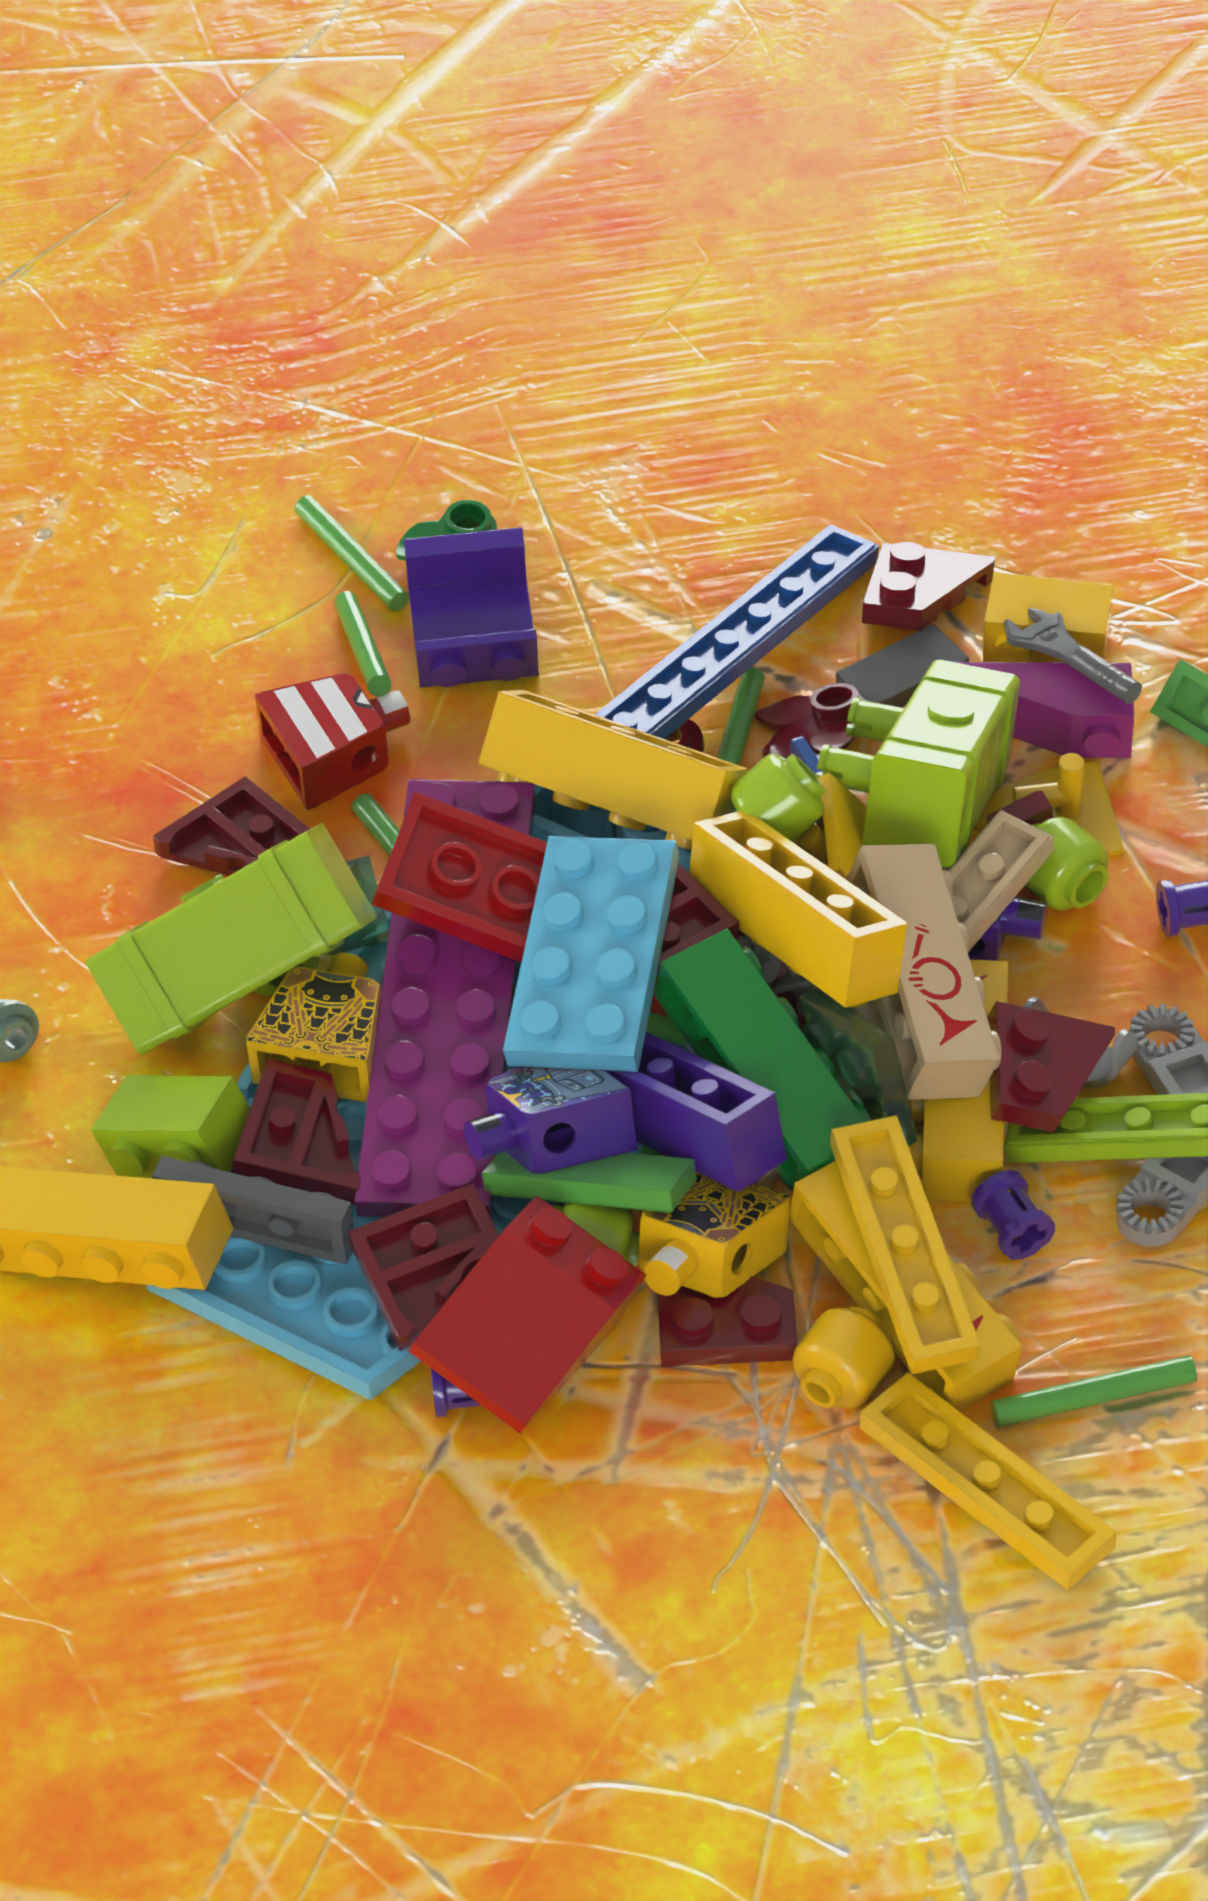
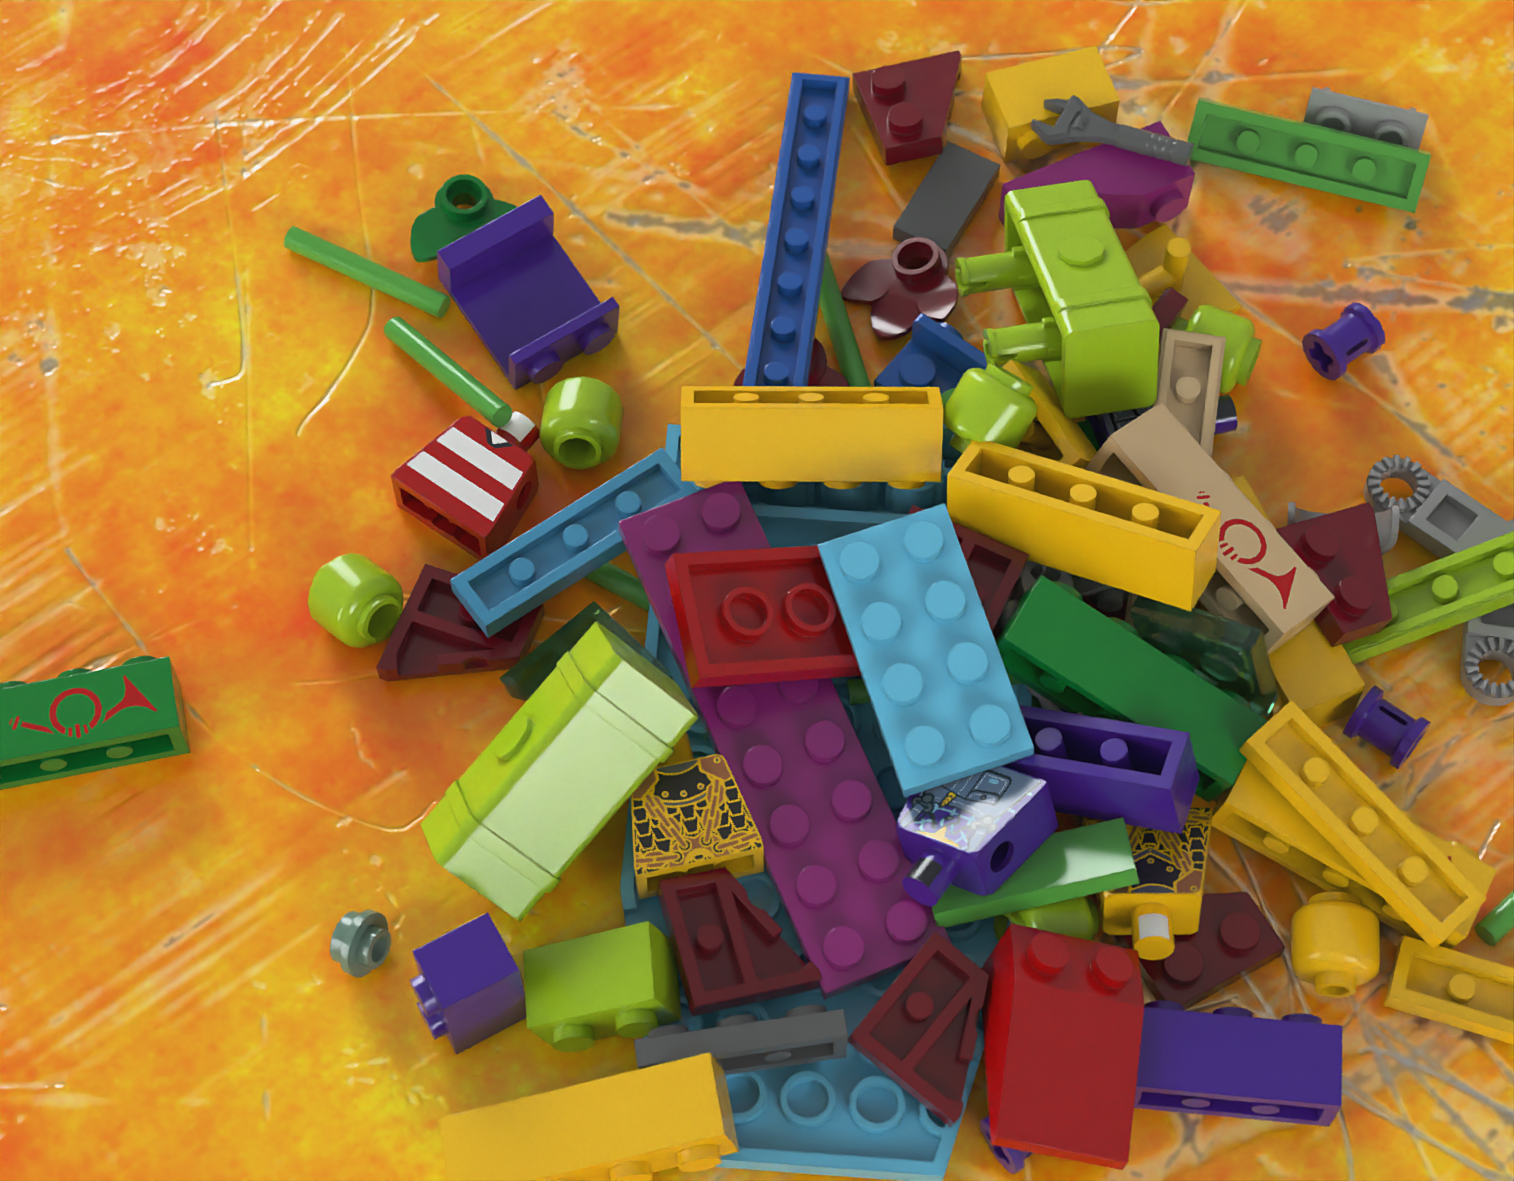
camera: 30 degrees left, 15 degrees up
none -> lime head [308,553,404,648]
none -> dark purple brick [409,912,526,1055]
none -> dark azure plate [450,448,698,638]
none -> lime head [539,376,623,469]
none -> dark purple brick [1134,1000,1342,1127]

